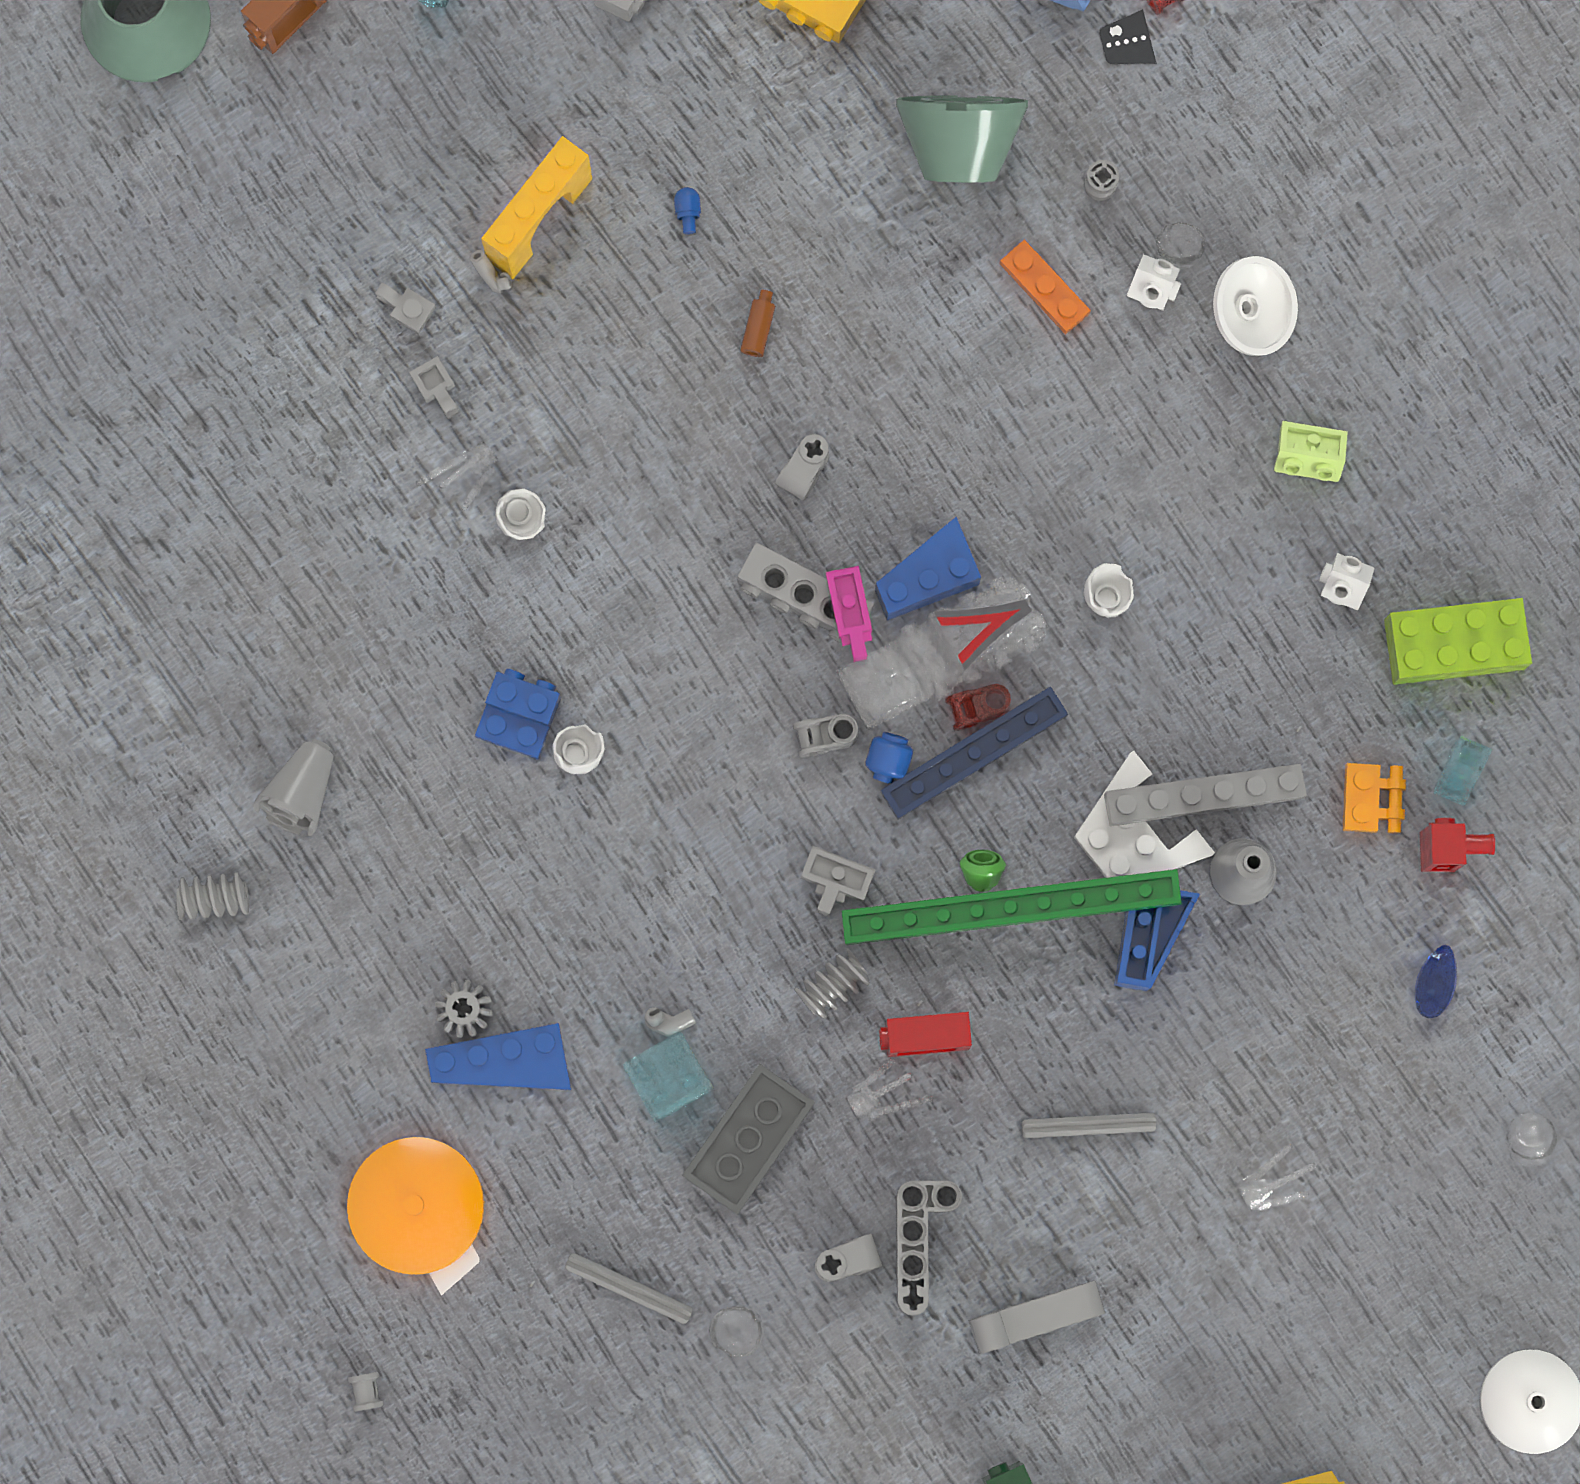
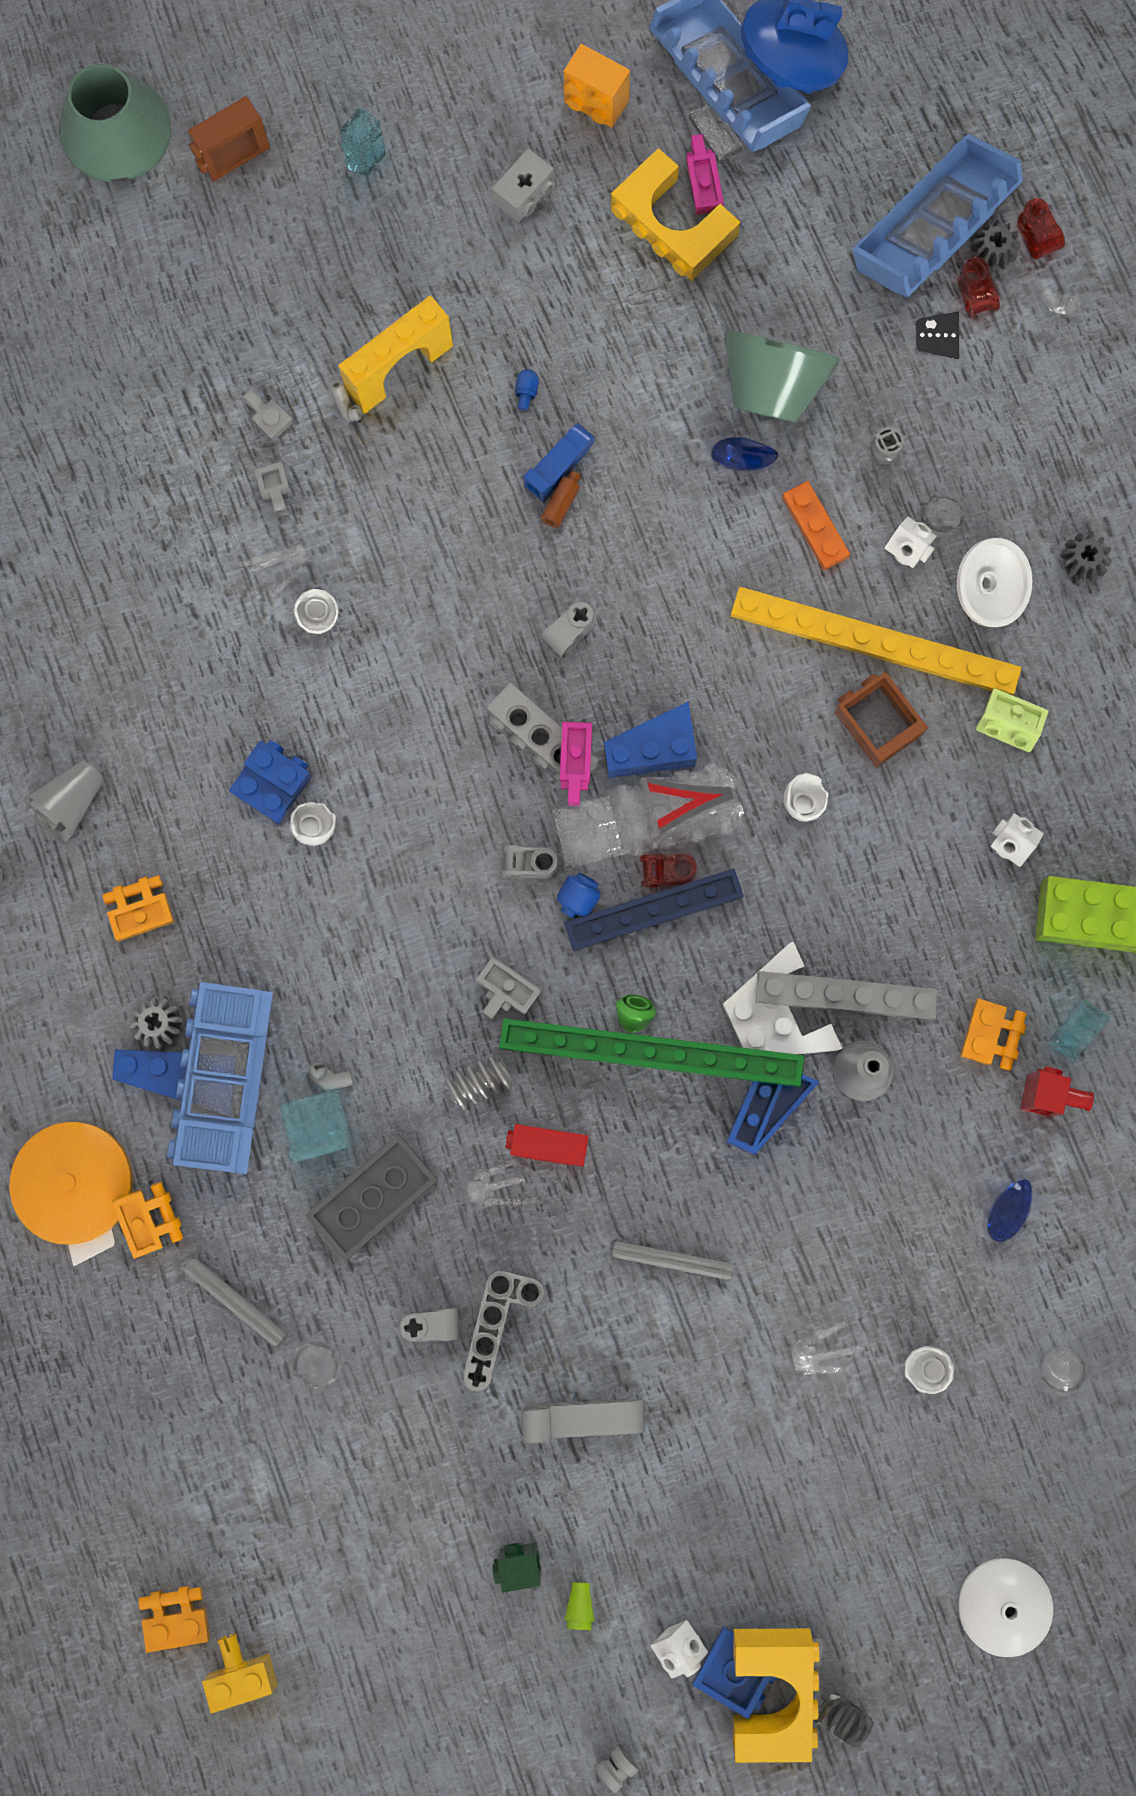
camera: 20 degrees right, 0 degrees up
none -> light orange plate [102,875,175,942]
none -> light orange plate [111,1181,183,1259]
none -> medium blue window [166,982,273,1174]
none -> blue leg [523,423,595,503]
none -> clear blue arm [711,437,778,471]
none -> yellow plate [730,586,1022,695]
none -> dark orange window [834,671,928,768]
none -> white hair [905,1345,954,1394]
none -> dark grey gear [1060,532,1112,583]

